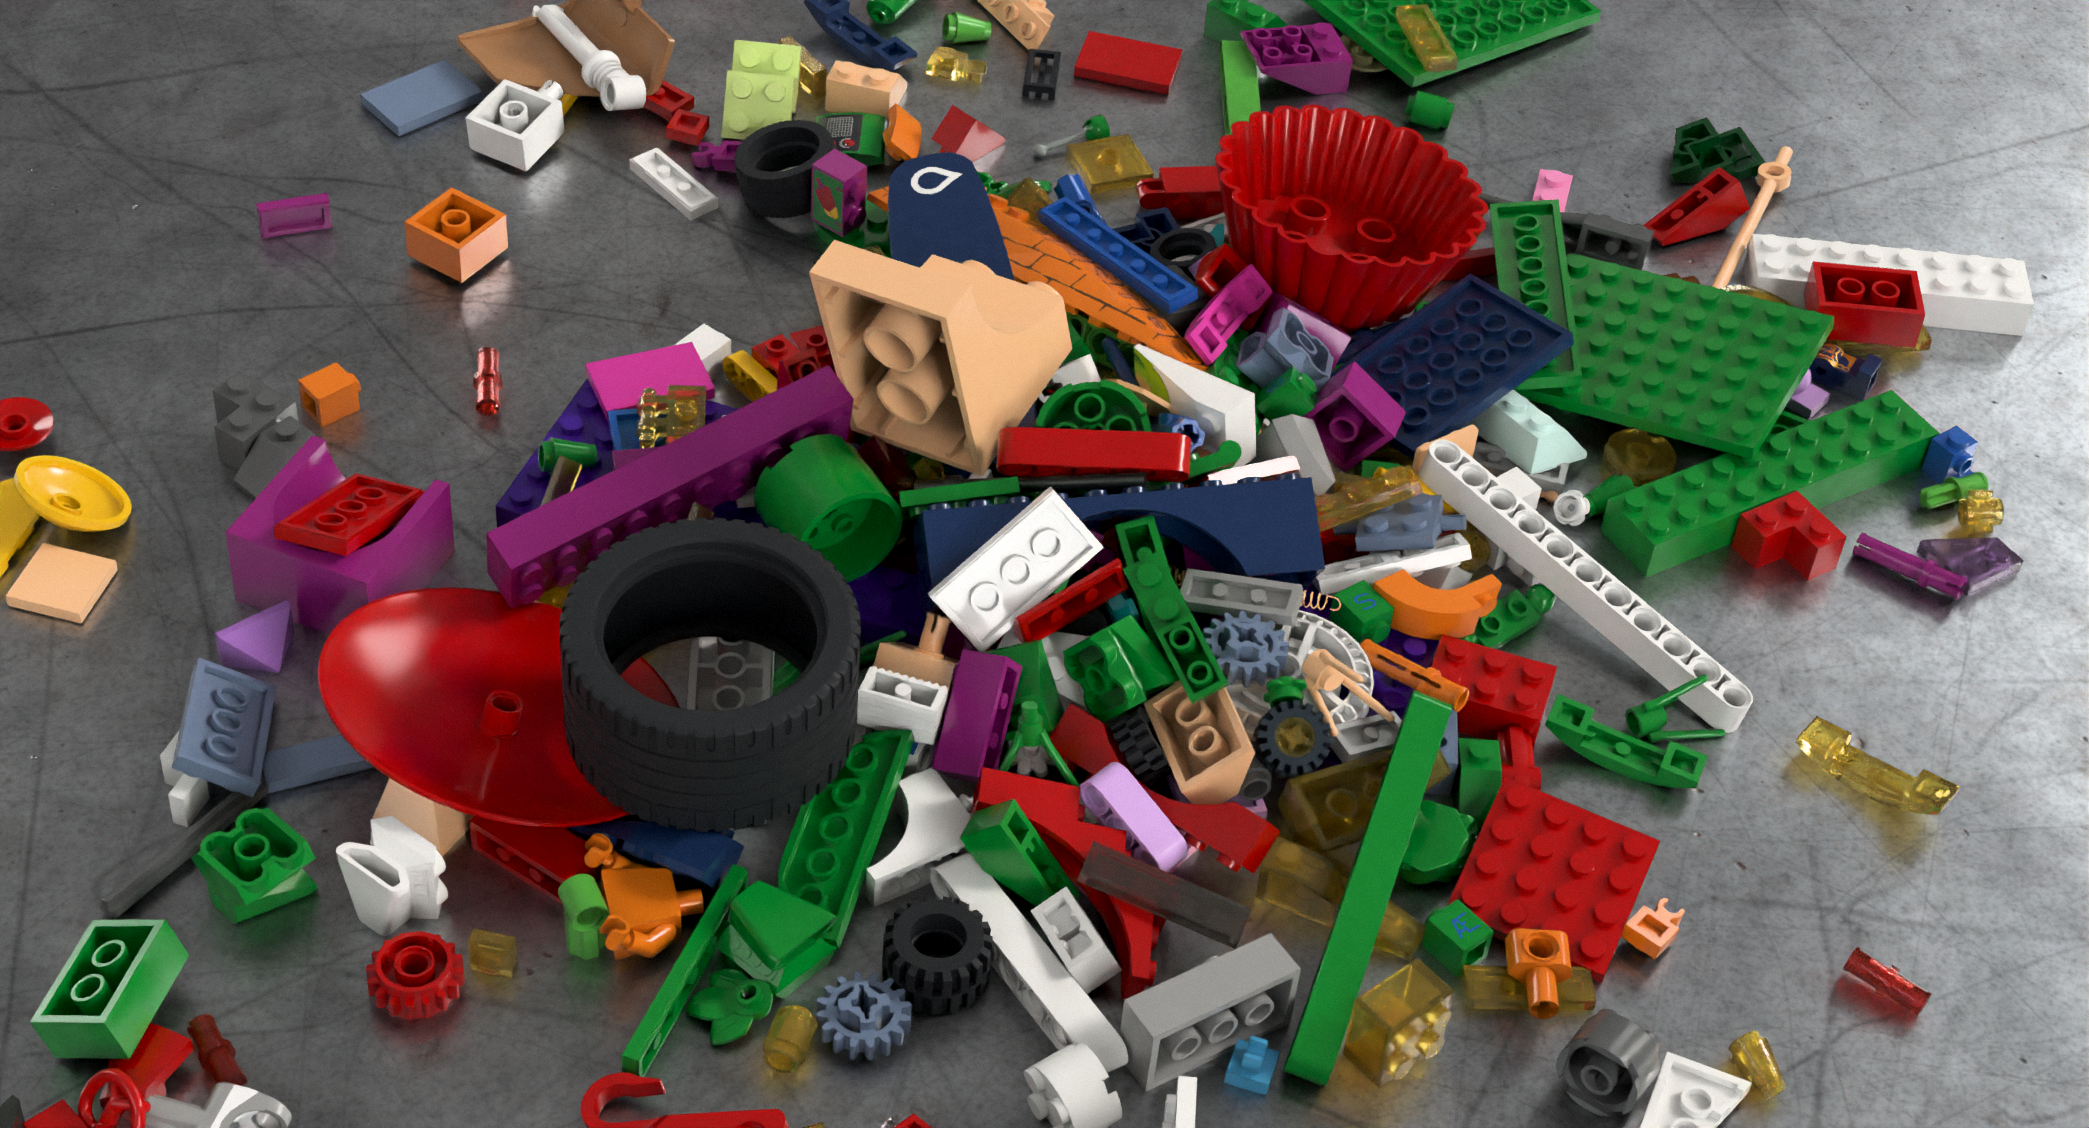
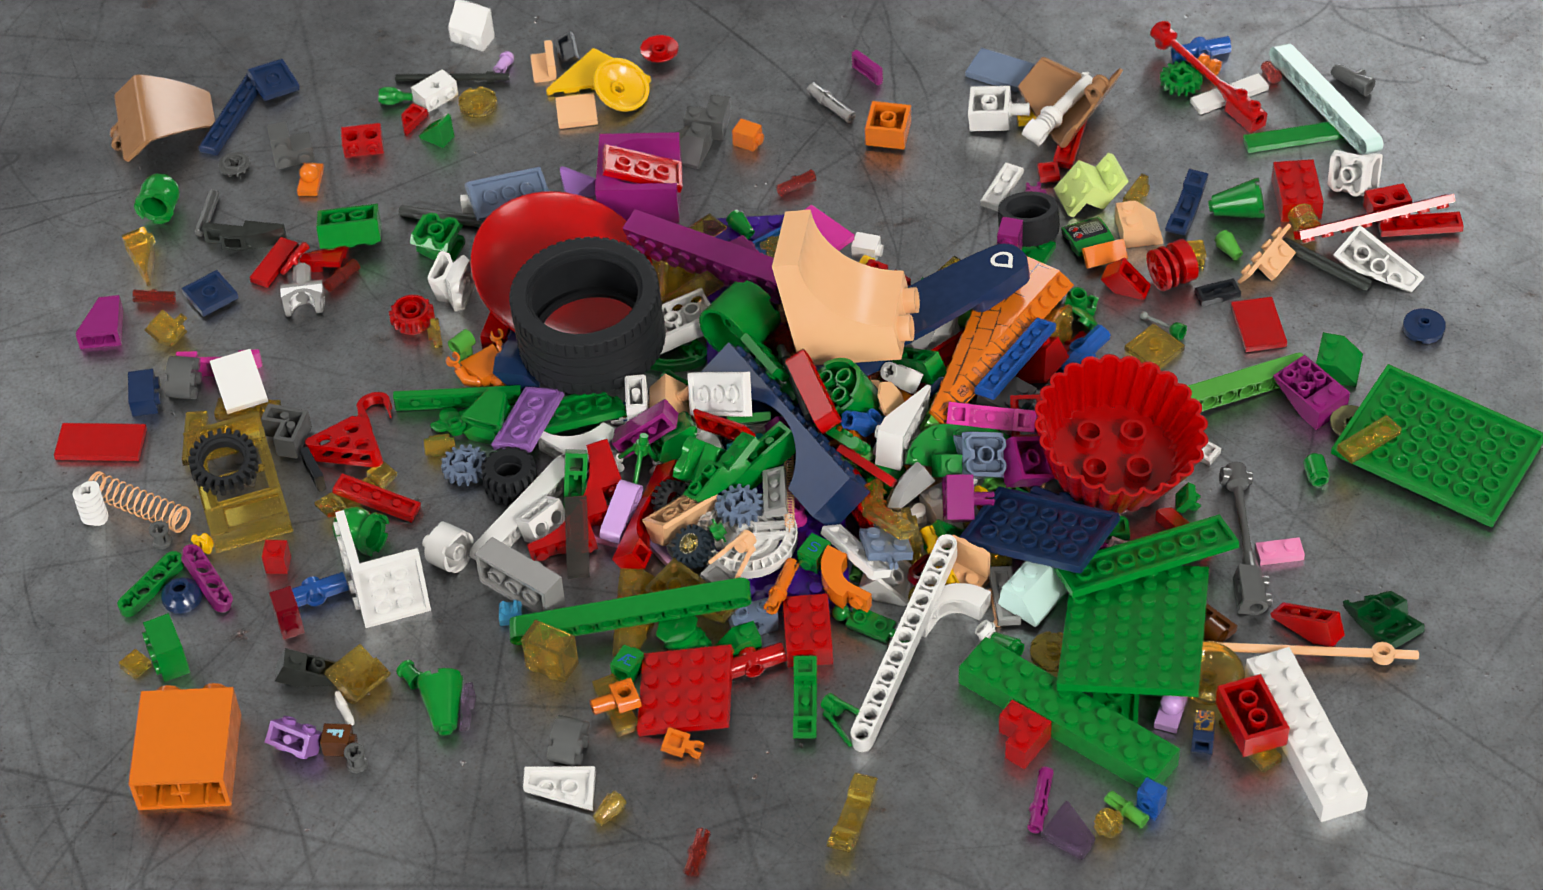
camera: 75 degrees right, 5 degrees up
none -> medium lavender tile [491,387,565,452]
none -> light grey pin [807,82,856,123]
none -> red wheel [1146,239,1199,291]

